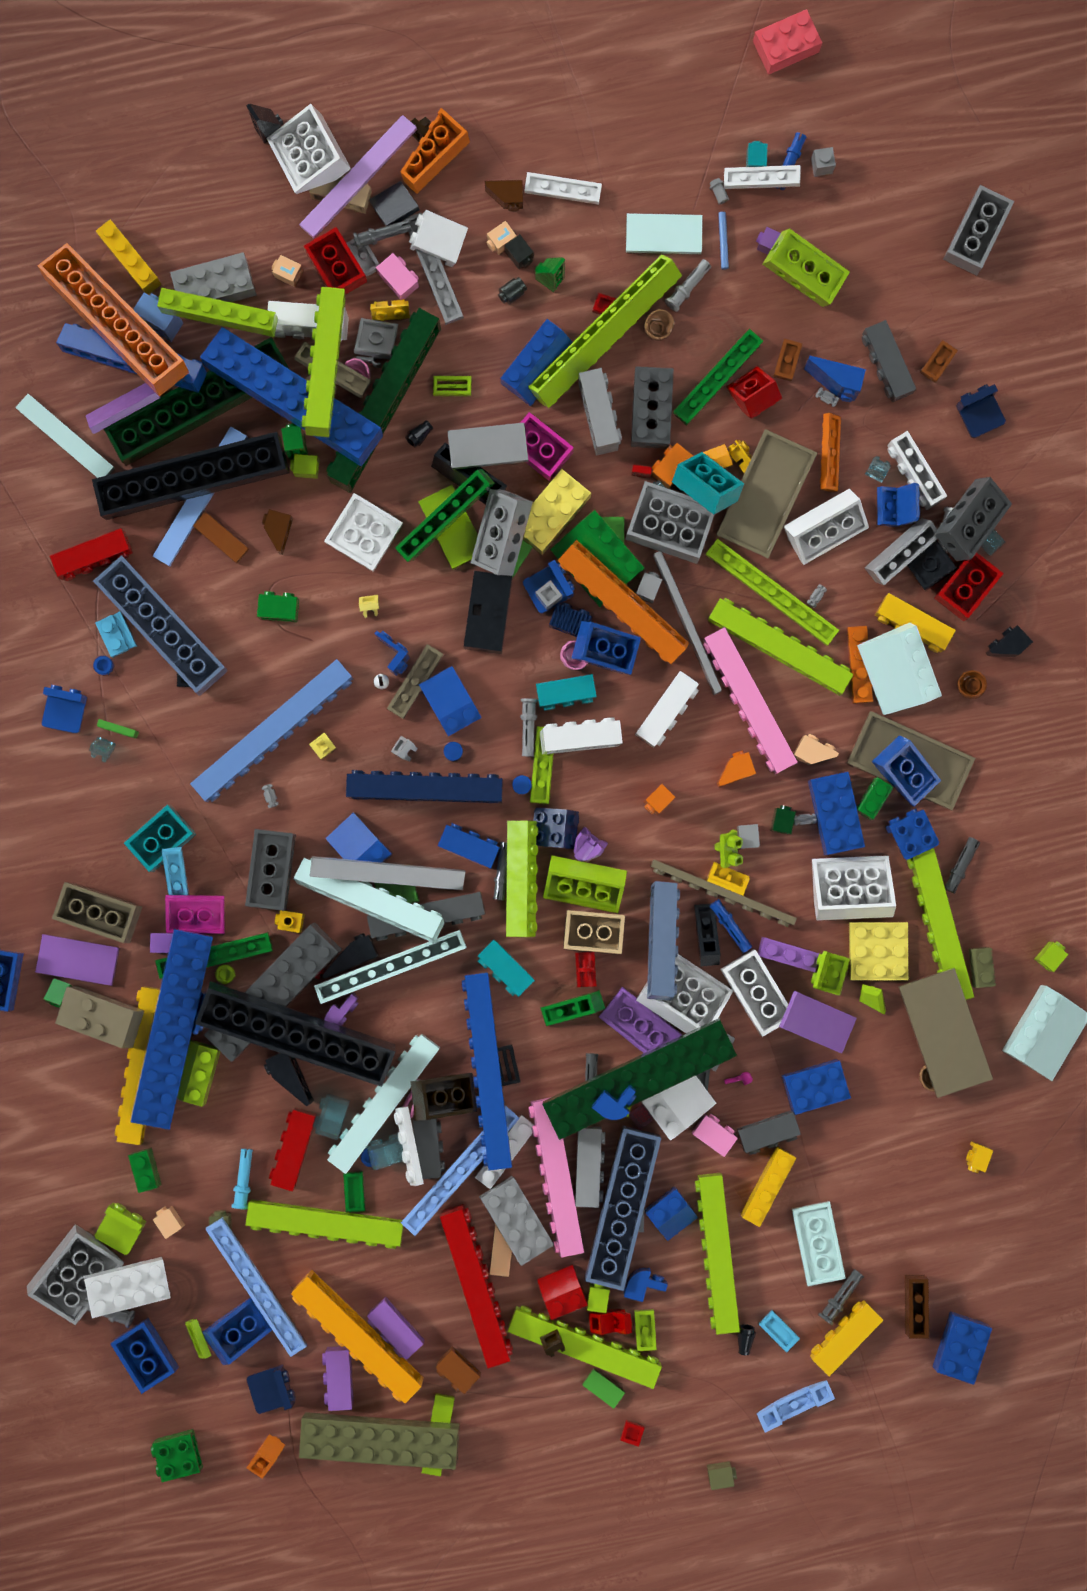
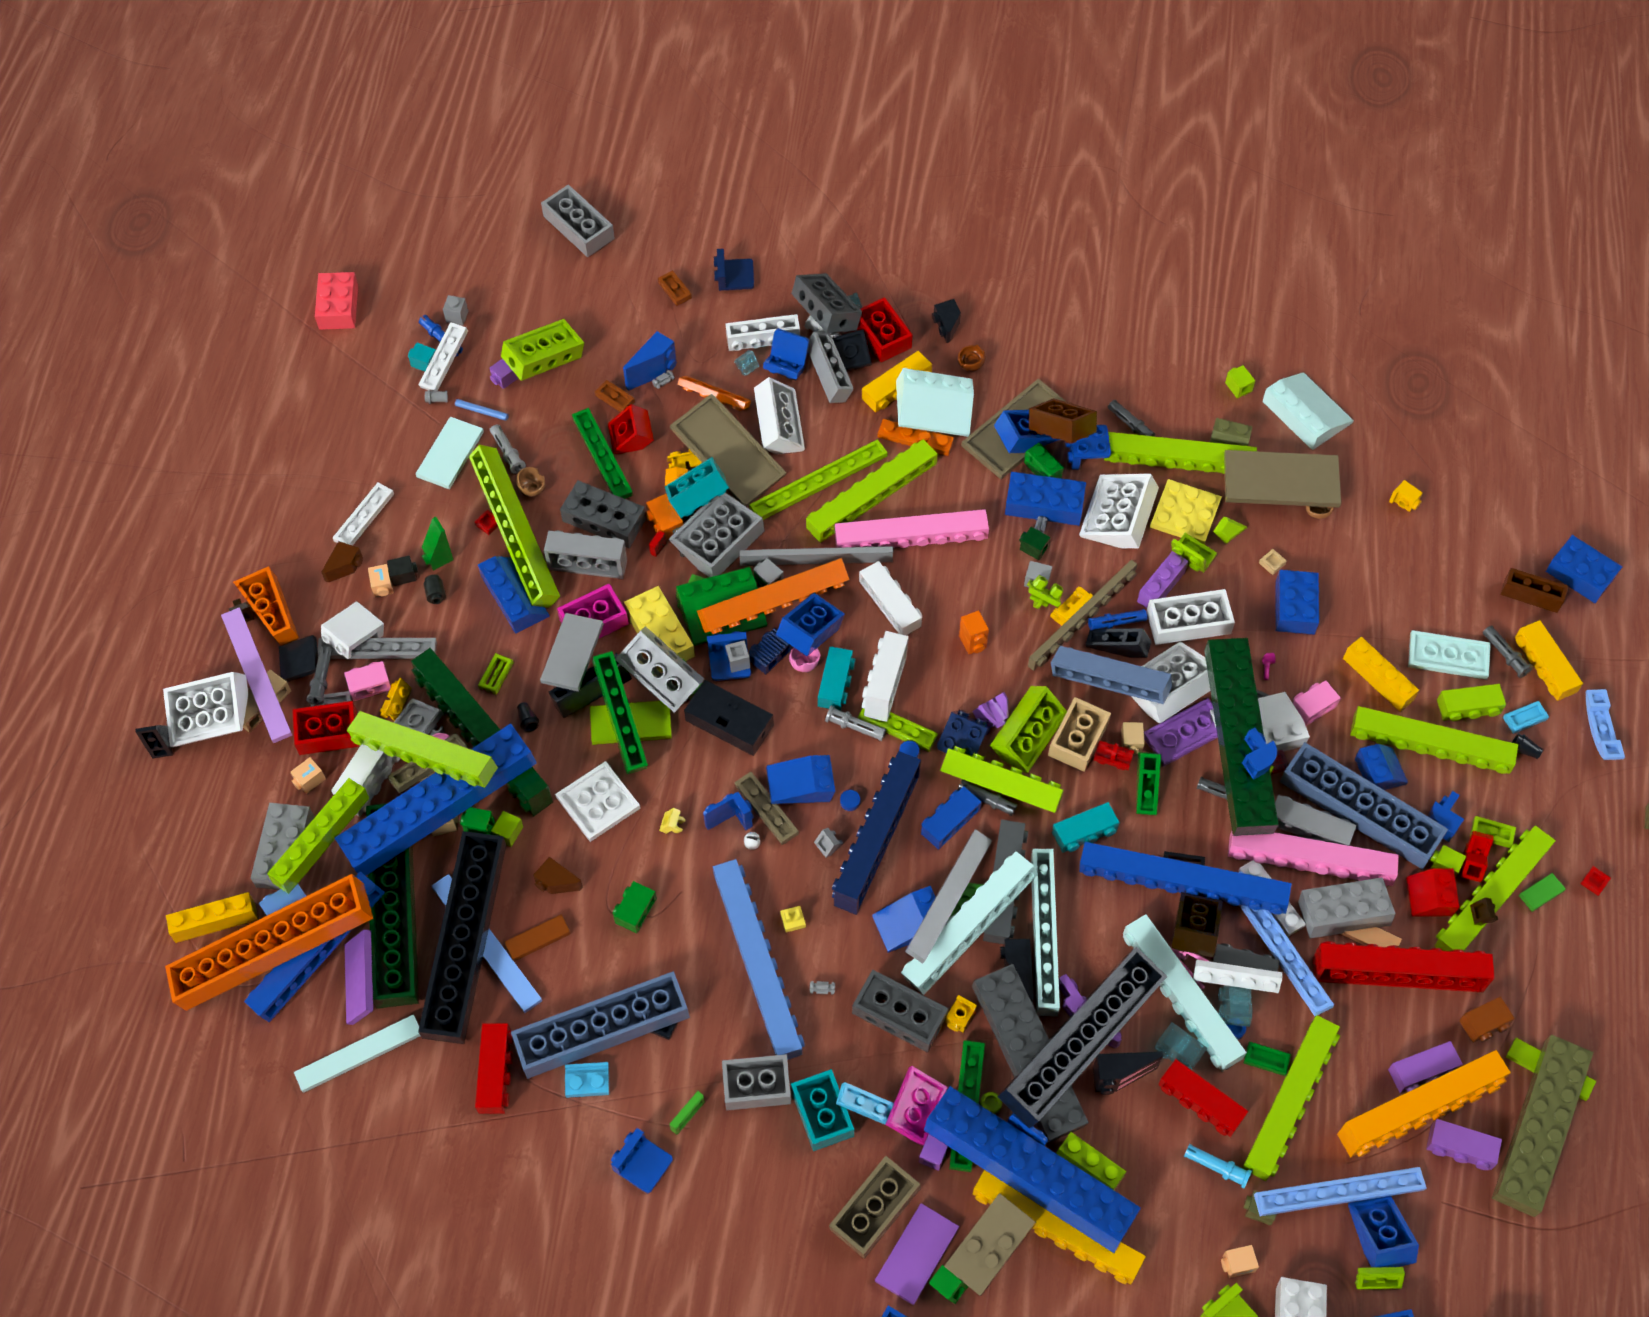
camera: 65 degrees left, 25 degrees down
clear light blue tile [89,737,116,762] -> none
blue tile [93,656,114,675] -> none
green brick [128,1147,162,1193] -> none
orange slope [246,1434,285,1479] -> none
dark blue bracket [247,1364,296,1414] -> none
orange slope [717,750,756,787] -> none
dark grey brick [737,1110,801,1154] -> none
medium lavender tile [779,991,857,1053] -> none
light nougat slope [793,734,839,765] -> none
light grey piece [807,584,827,608] -> none
dark grey brick [861,320,916,402] -> none
none -> light grey brick [722,1054,791,1110]
none -> reddish brown brick [1029,398,1097,444]
none -> tan brick [1121,722,1144,755]
none -> tan tile [1259,549,1287,575]
none -> lime brick [1437,684,1506,721]

